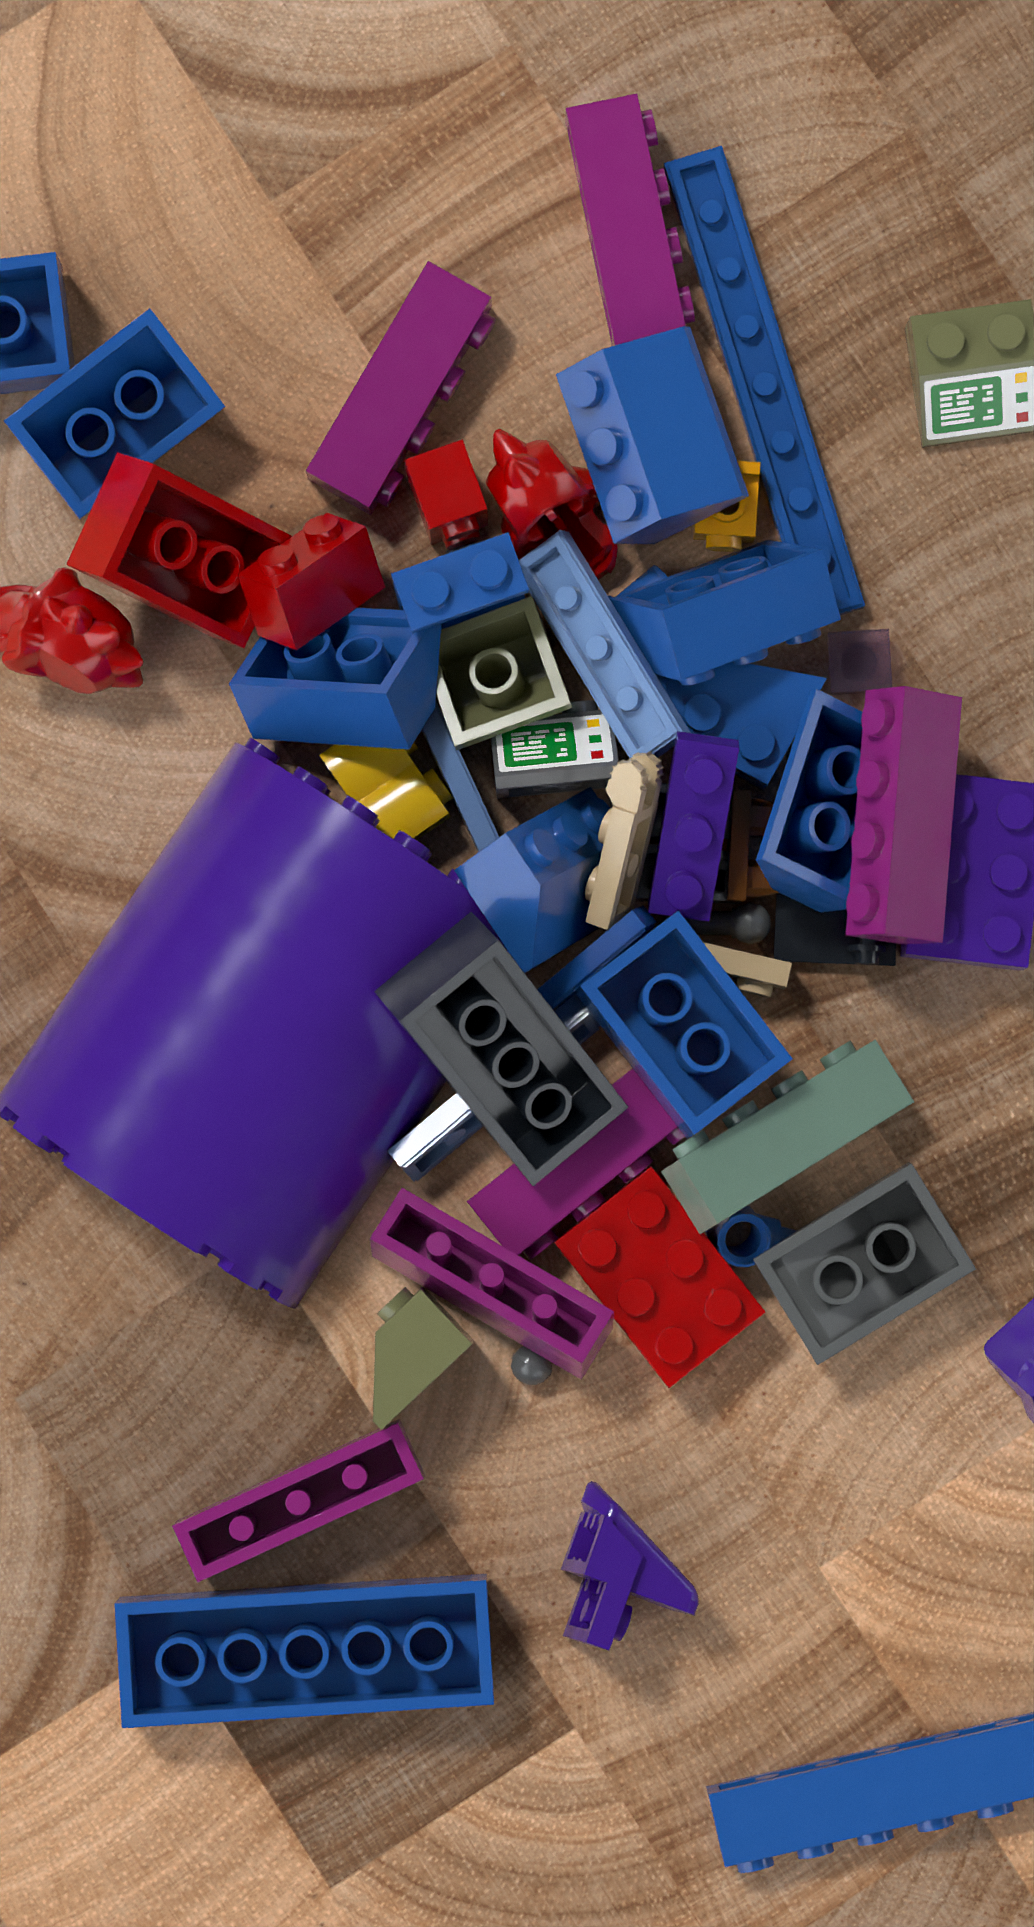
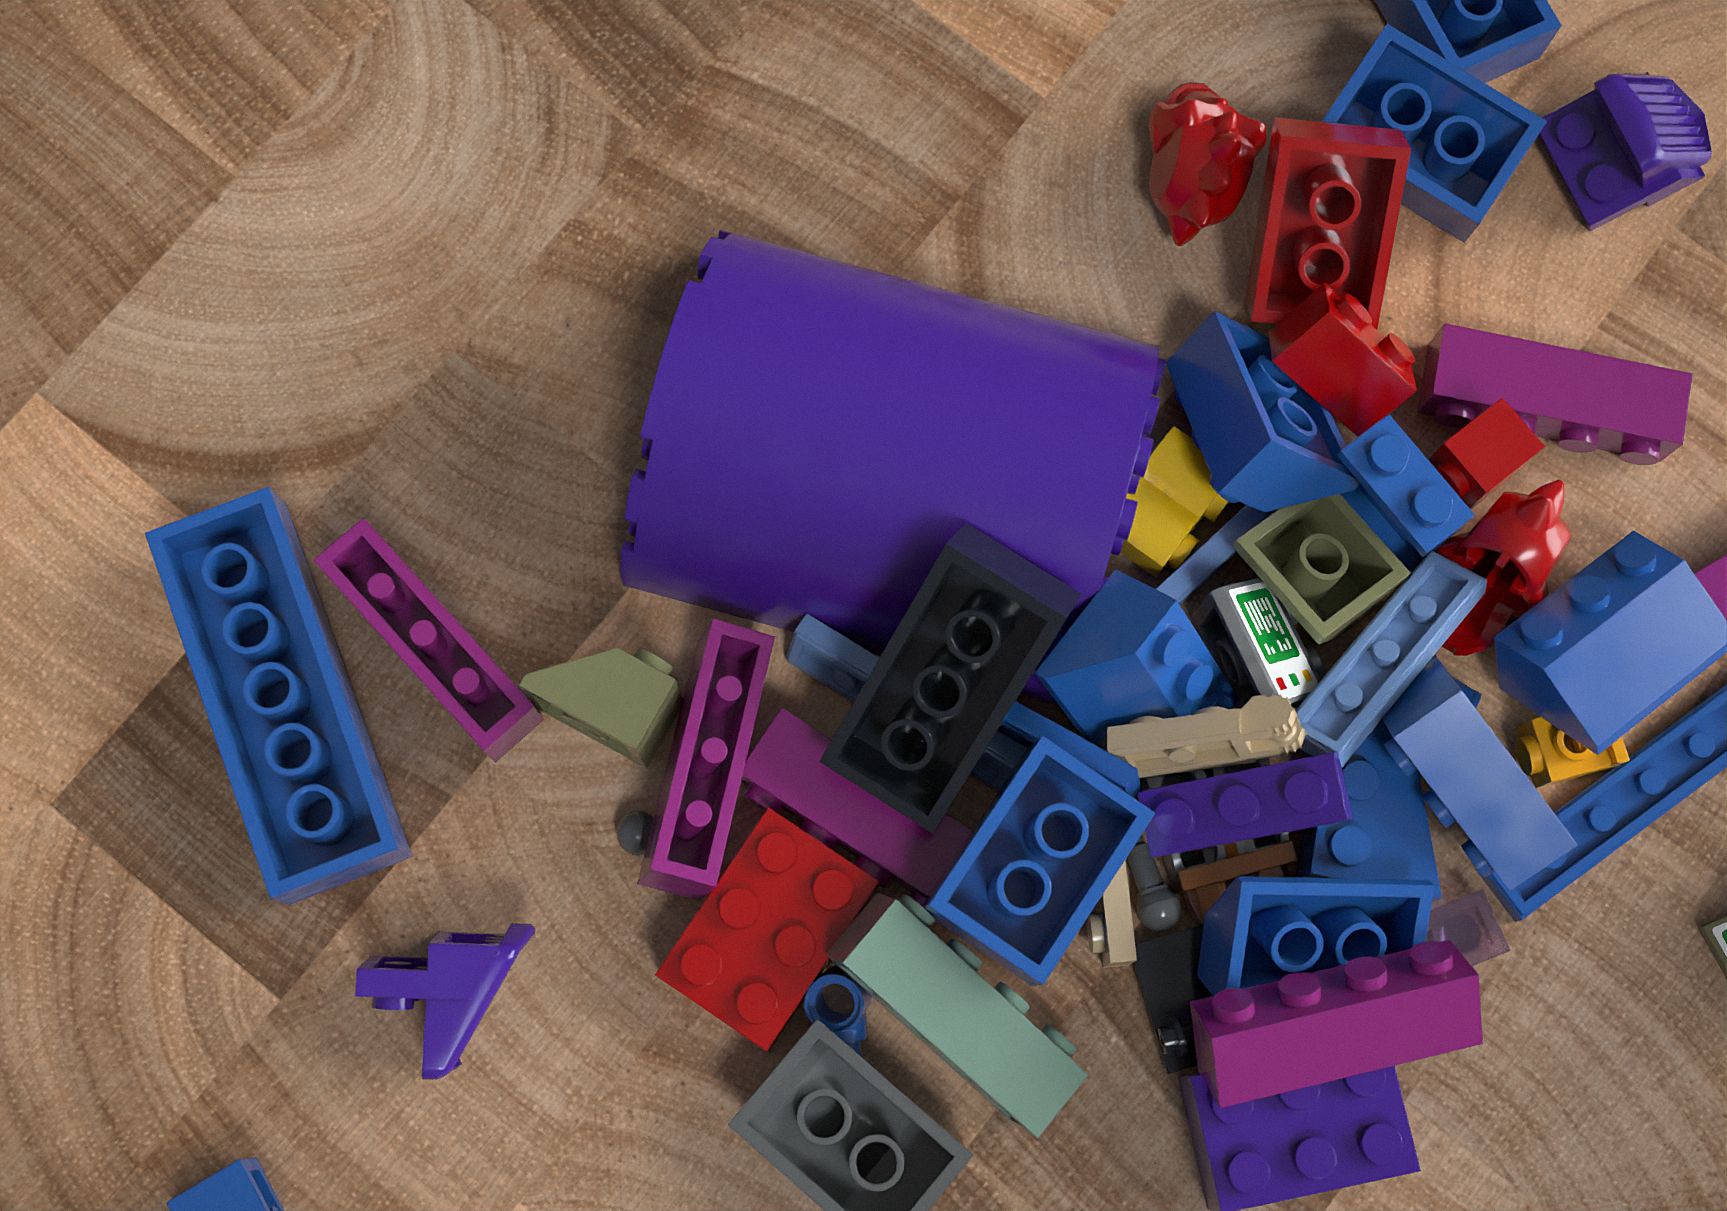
camera: 70 degrees right, 10 degrees down
none -> dark purple piece [1539,72,1712,231]

